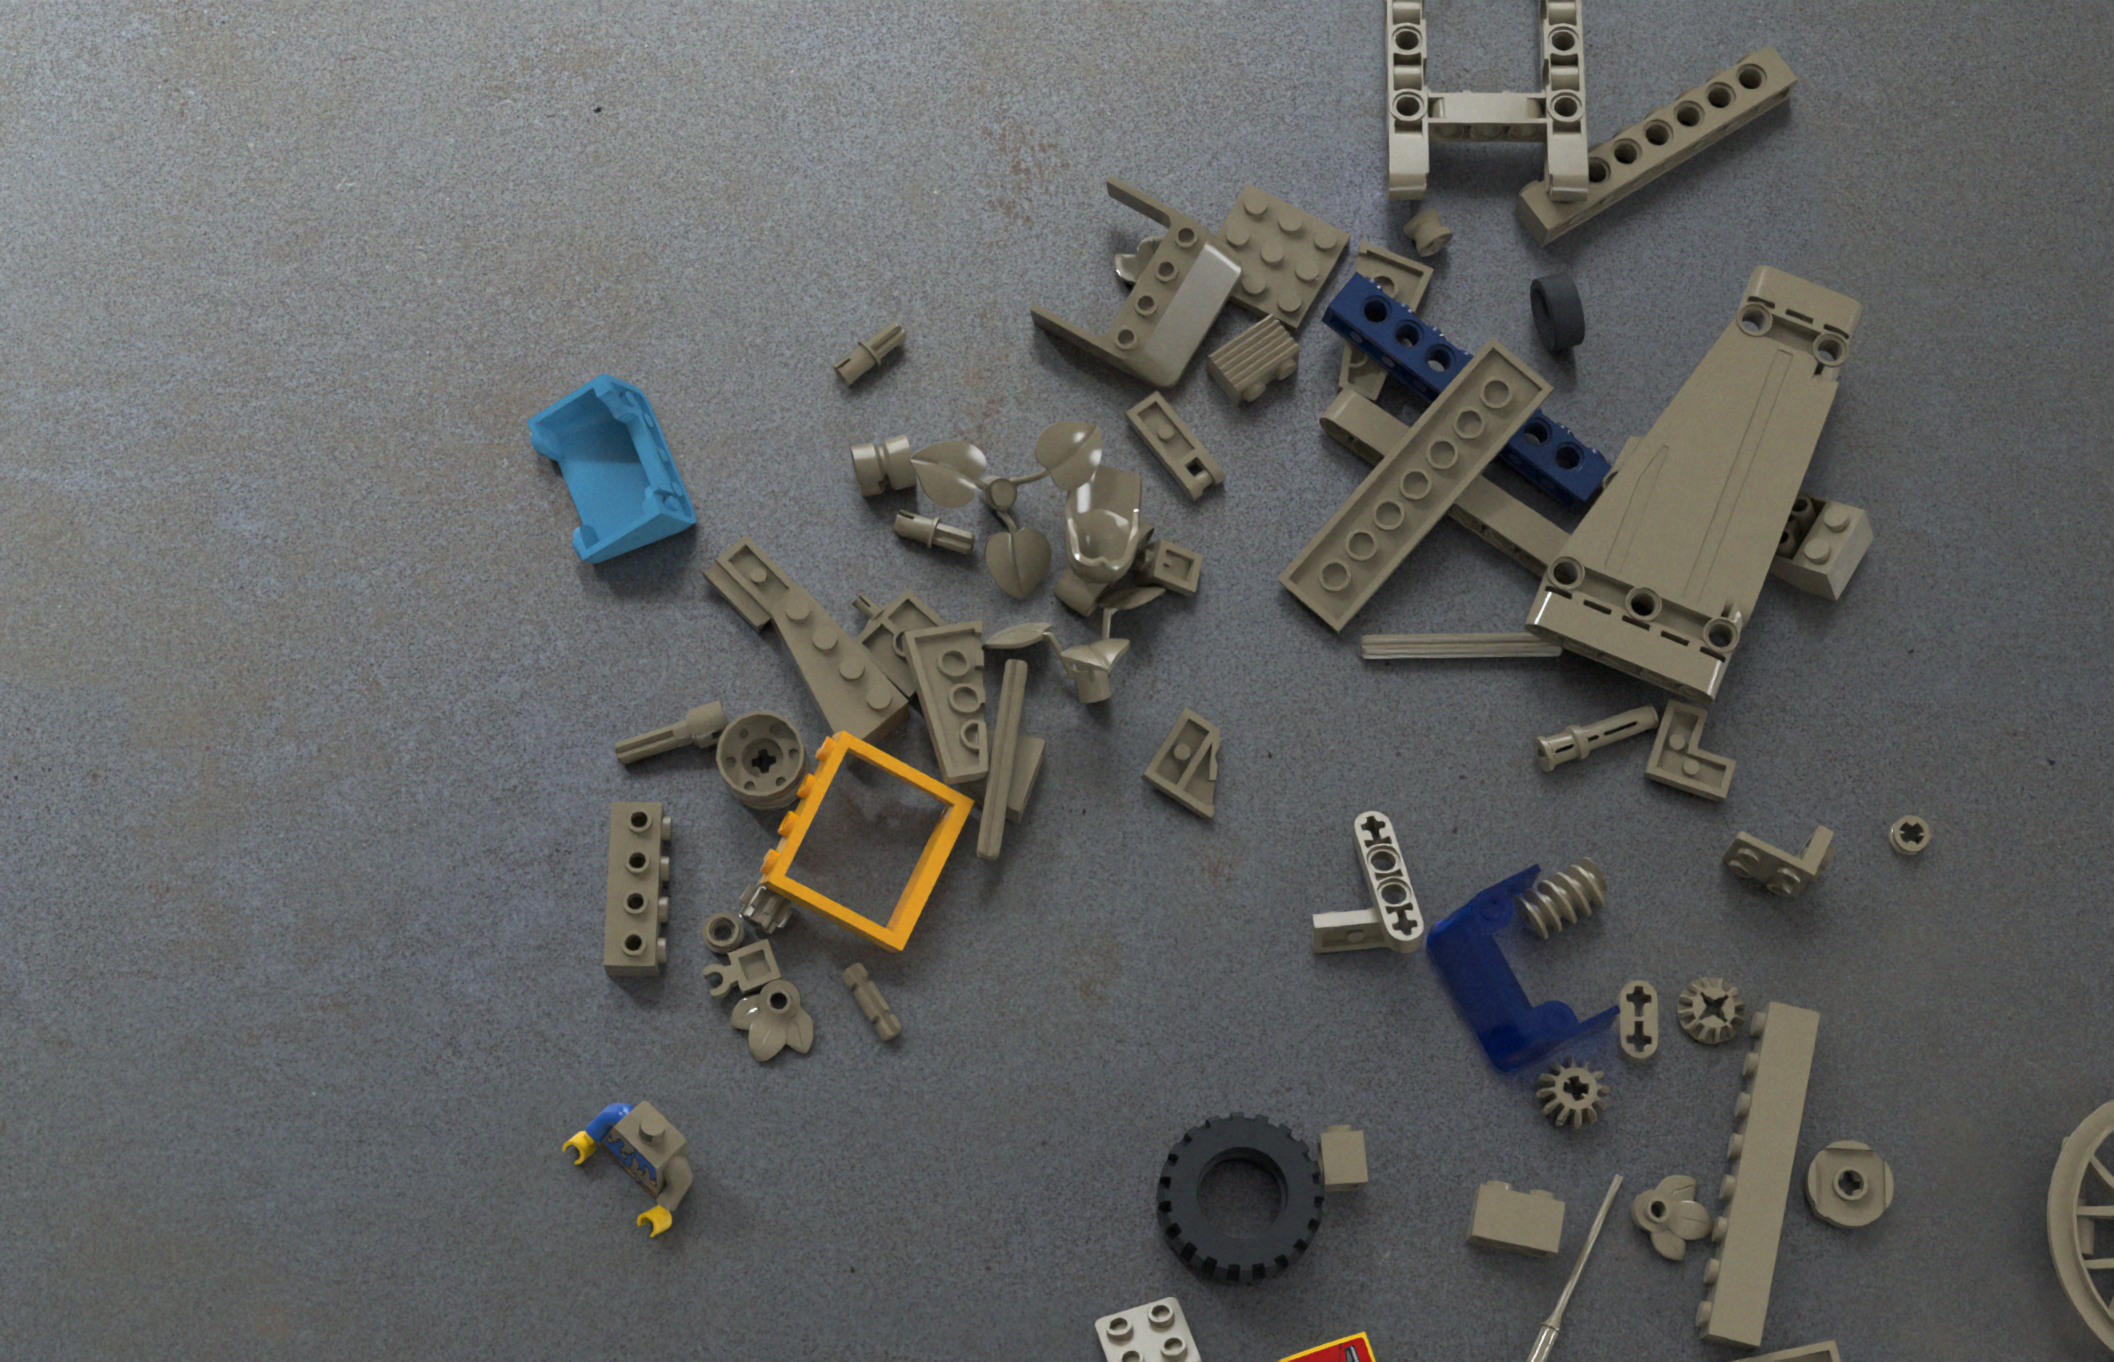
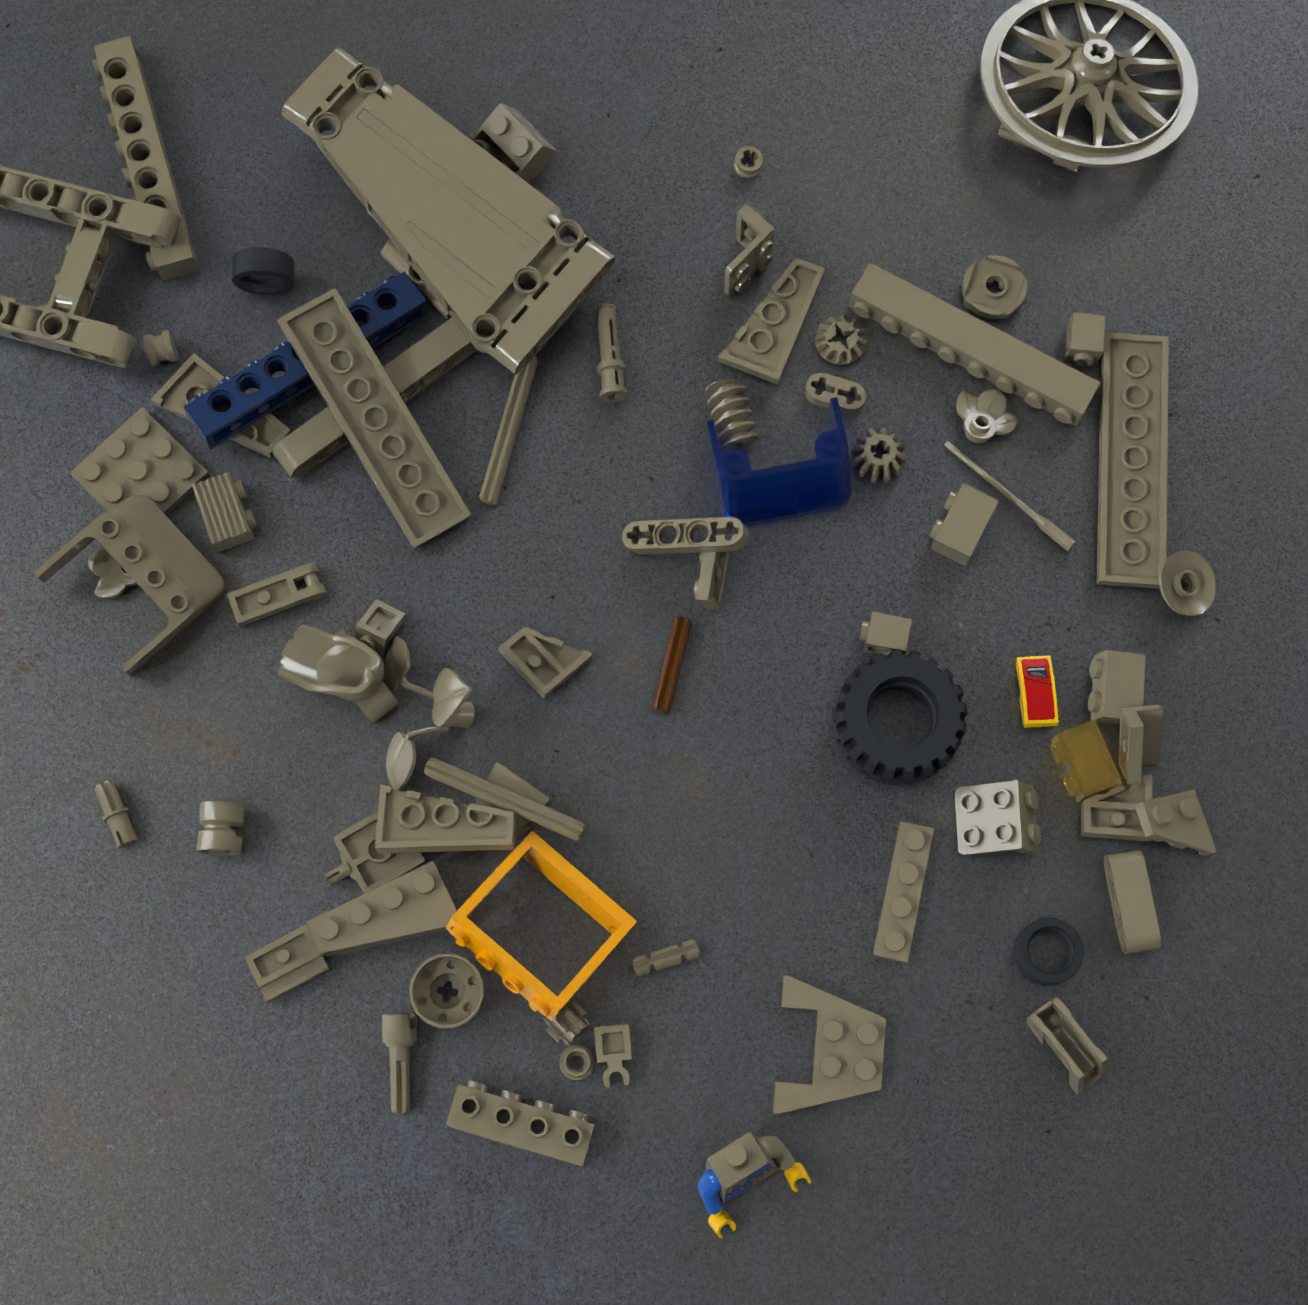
camera: 70 degrees left, 5 degrees up
dark azure windscreen [527,373,697,564] -> none
dark tan plate [730,979,814,1062] -> none
dark tan axle [893,509,975,554] -> none
dark tan plant [909,421,1102,599] -> none
dark tan plate [1643,698,1737,803] -> none
none -> reddish brown axle [652,616,692,714]
none -> dark tan wing [718,257,825,385]
none -> dark tan wing [772,975,886,1115]
none -> dark tan plate [872,821,934,964]
none -> dark tan brick [1065,312,1106,366]

